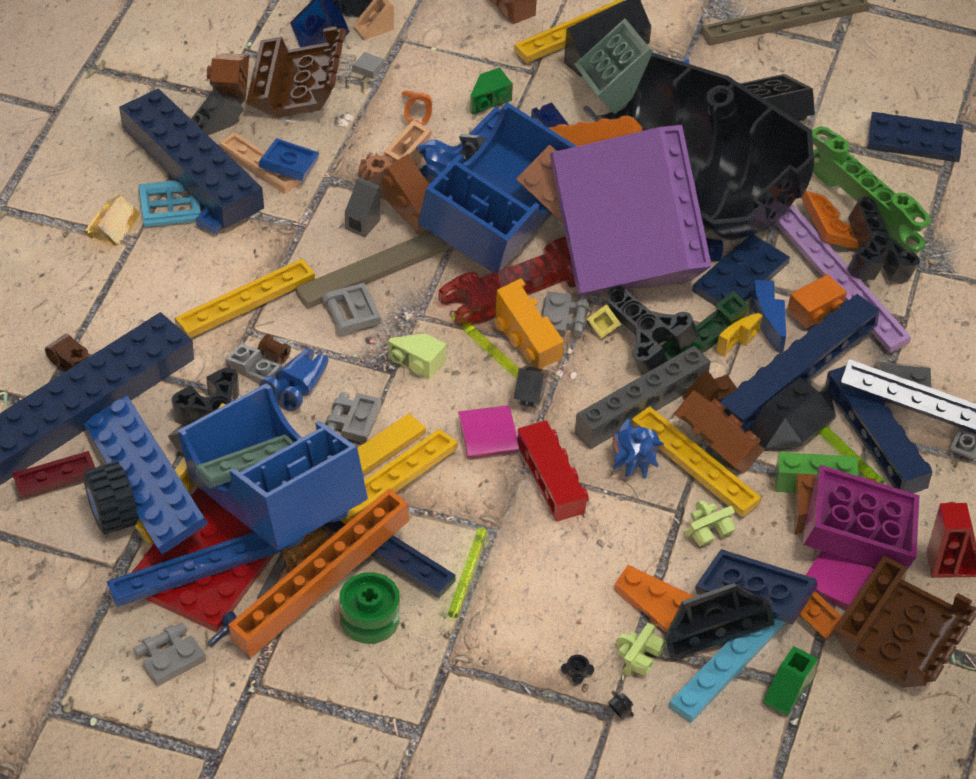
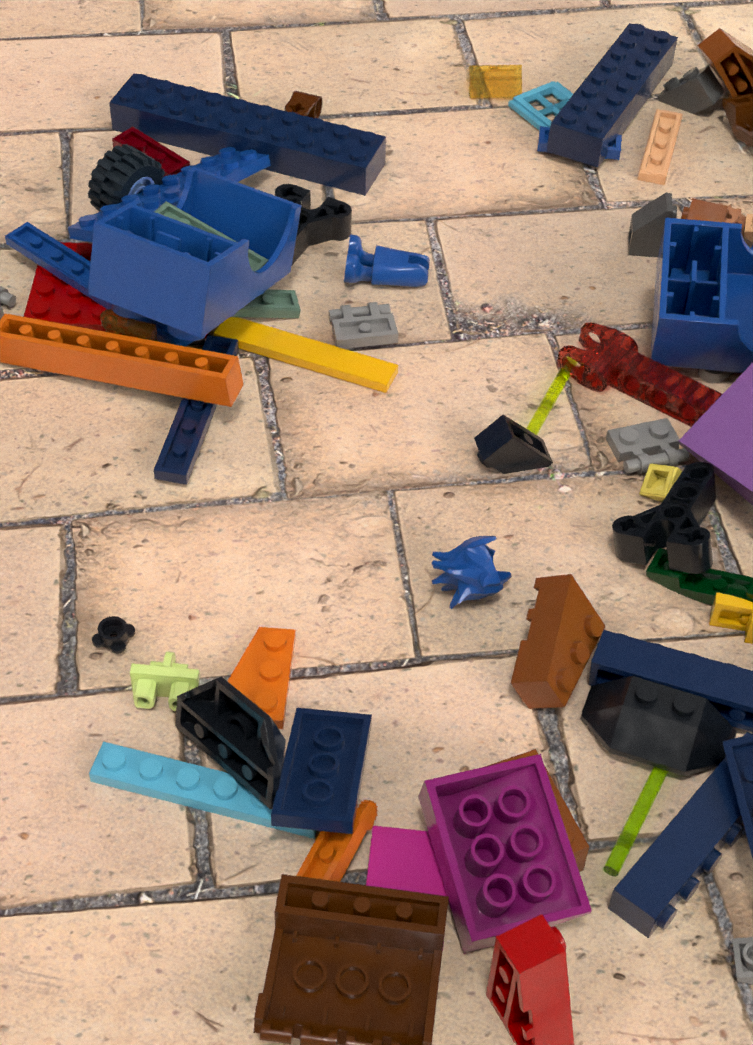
camera: 65 degrees right, 0 degrees up
yellow plate [175,258,315,338] -> none
light grey slope [225,344,282,384] -> none
reddish brown bush [257,334,291,365] -> none
blue tile [259,138,319,182] -> none
dark tan tile [296,232,453,309] -> none
light grey plate [322,283,381,337] -> none
yellow plate [340,429,458,525] -> none
green wheel [340,572,400,644] -> none
yellowish green slope [388,333,447,379] -> none
clear neon green bar [448,528,487,618] -> none
dark pink slope [458,405,519,459] -> none
light orange wedge [494,278,564,369] -> none
red brick [517,420,589,522] -> none
dark grey brick [575,346,711,449] -> none
black plate [608,691,634,719] -> none
yellow plate [631,406,762,517] -> none
reddish brown slope [683,370,738,402] -> none
yellowish green hips [684,500,736,547] -> none
green slope [763,646,818,717] -> none
bright green brick [775,452,858,493] -> none

